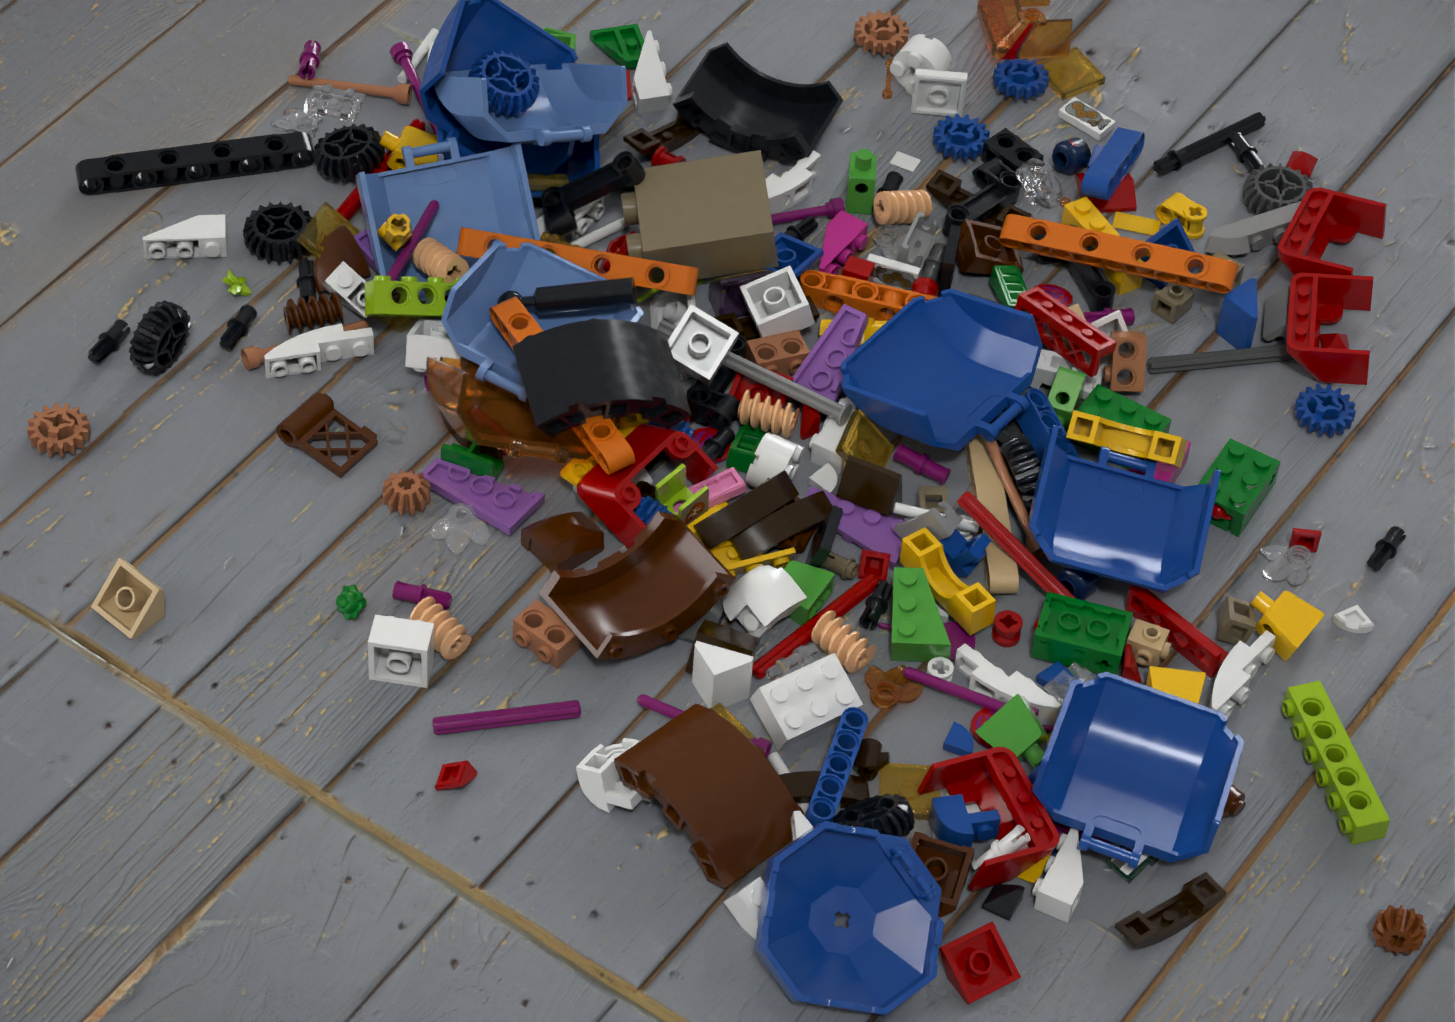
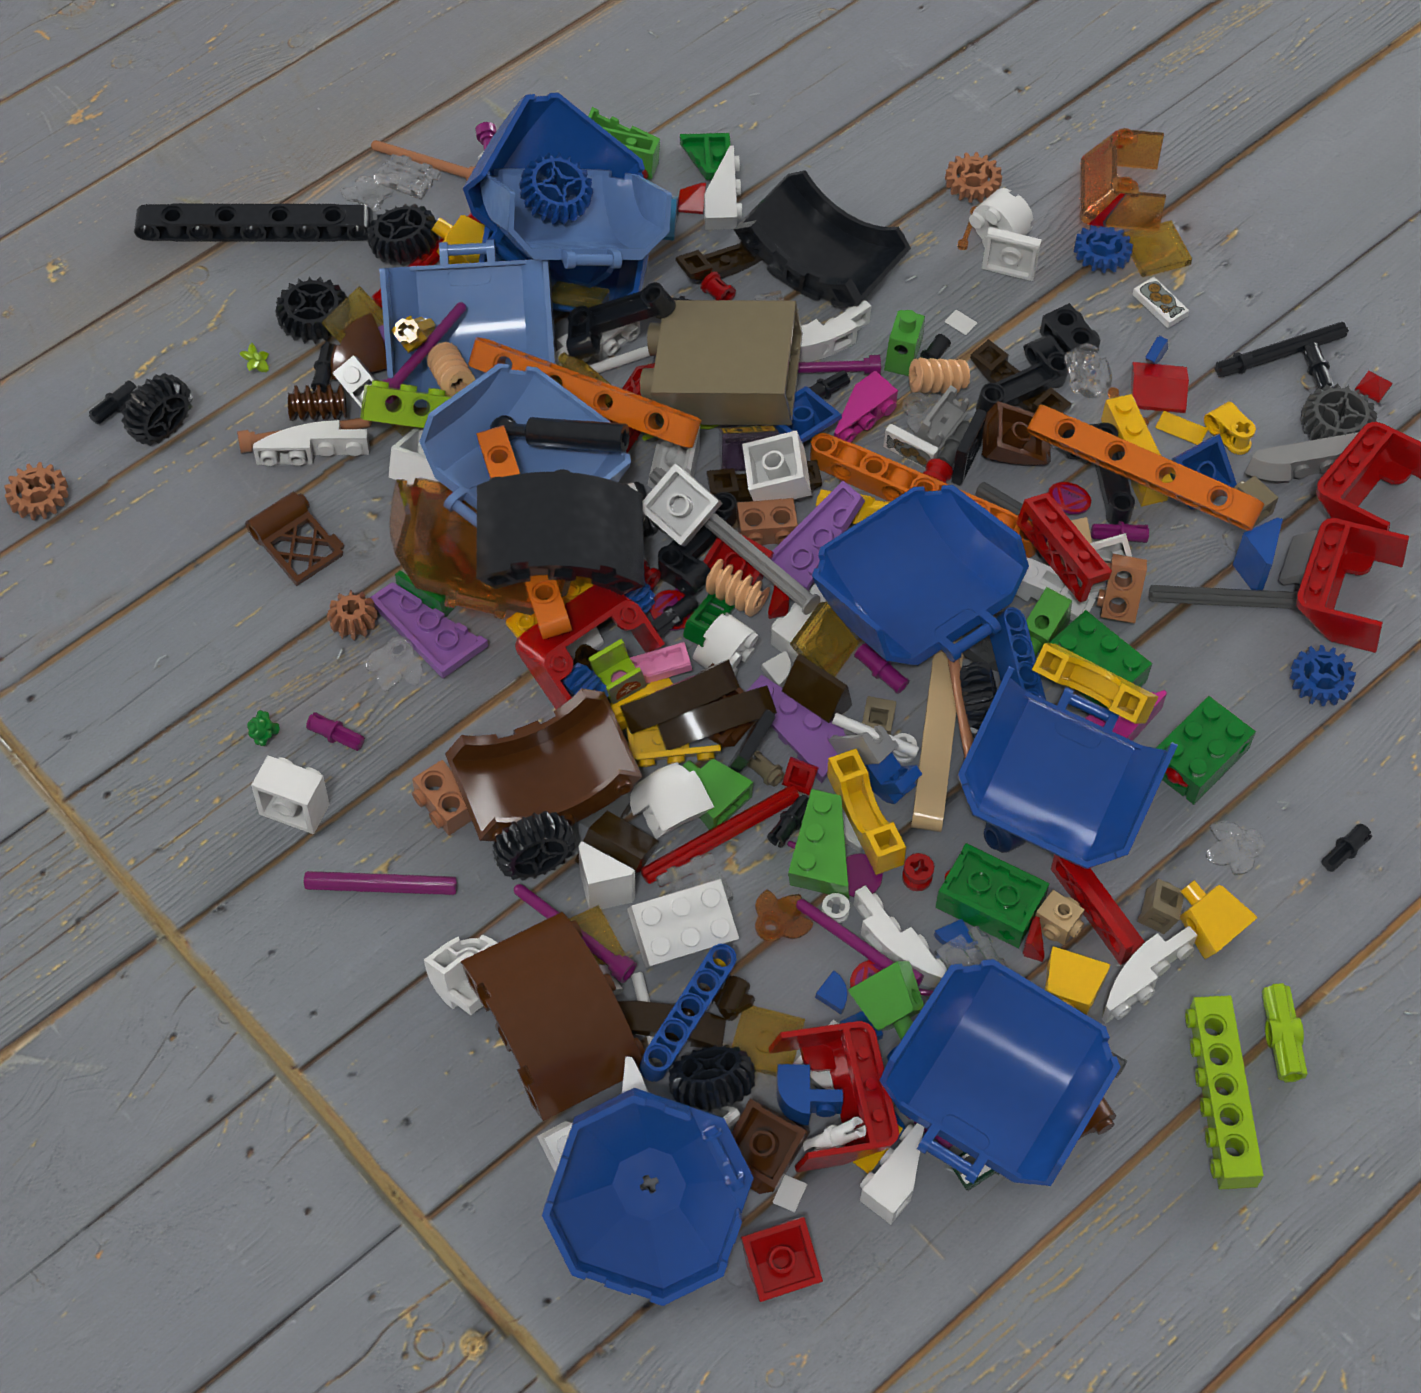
camera: 15 degrees right, 10 degrees up
tan slope [91,557,165,639] -> none
white slope [143,214,227,259] -> none
black axle [219,305,257,350] -> none
magenta pin [298,40,321,80] -> none
light nougat piece [409,596,472,660] -> none
red slope [435,760,478,791] -> none
reddish brown slope [521,511,604,574] -> none
light nougat piece [811,610,876,673] -> none
red plate [842,255,875,282] -> none
blue gear [933,113,990,162] -> none
red axle [957,491,1077,599] -> none
black slope [982,884,1025,921] -> none
green slope [989,265,1027,311] -> none
dark blue head [1052,137,1091,174] -> none
blue beam [1081,127,1145,201] -> none
dark brown slope [1115,872,1227,948] -> none
dark tan brick [1151,283,1195,325] -> none
red slope [1288,528,1322,553] -> none
red slope [1320,333,1349,349] -> none
white tile [1332,605,1374,633] -> none
dark orange gear [1372,904,1427,956] -> none
none -> black gear [492,811,576,881]
none -> white sticker [773,1175,807,1212]
none -> lime piece [1262,983,1308,1083]

